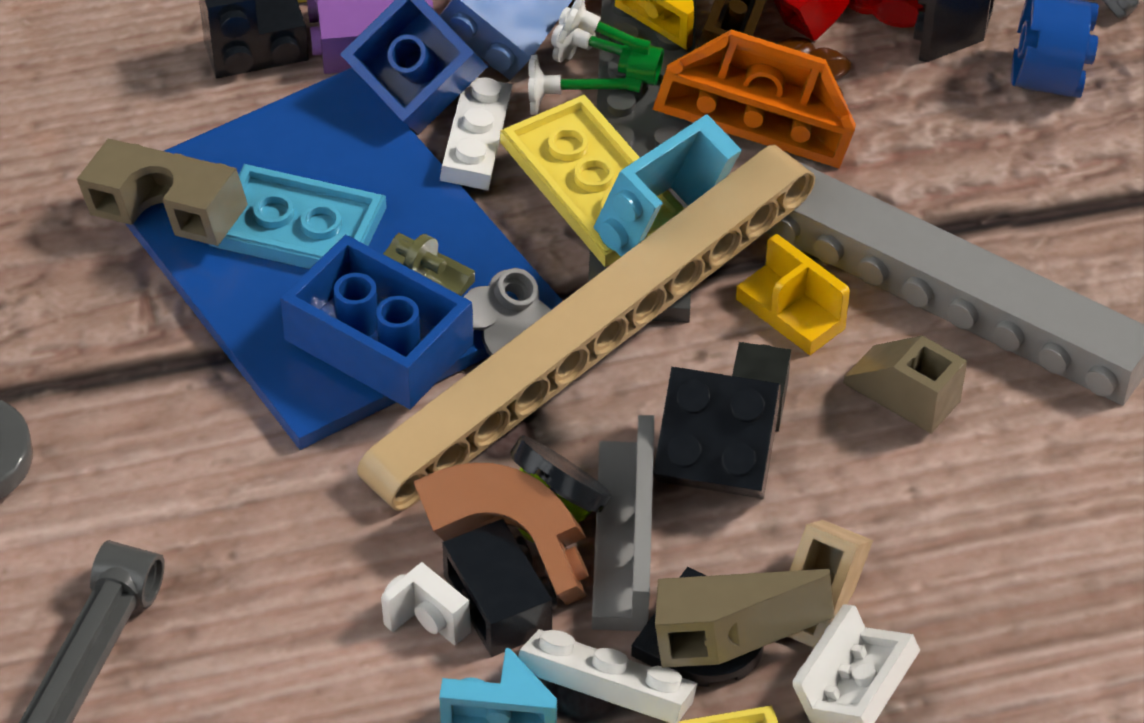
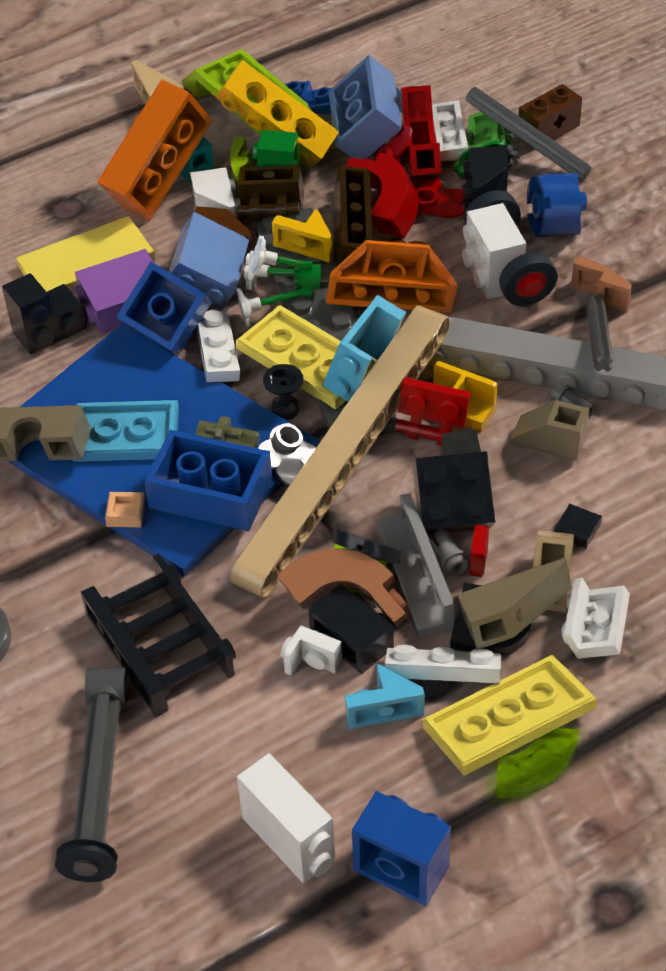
camera: 15 degrees left, 0 degrees up
none -> black fence [81,553,236,717]
none -> light nougat tile [105,492,146,528]
none -> black piece [263,364,303,420]
none -> red plate [395,377,472,446]
none -> light grey pin [429,530,469,576]
none -> brick [462,190,558,306]
none -> red tile [469,525,489,577]
none -> dark grey pin [550,384,595,420]
none -> black tile [554,503,602,549]
none -> nougat slope [571,256,632,313]
none -> dark grey axle [586,293,614,372]

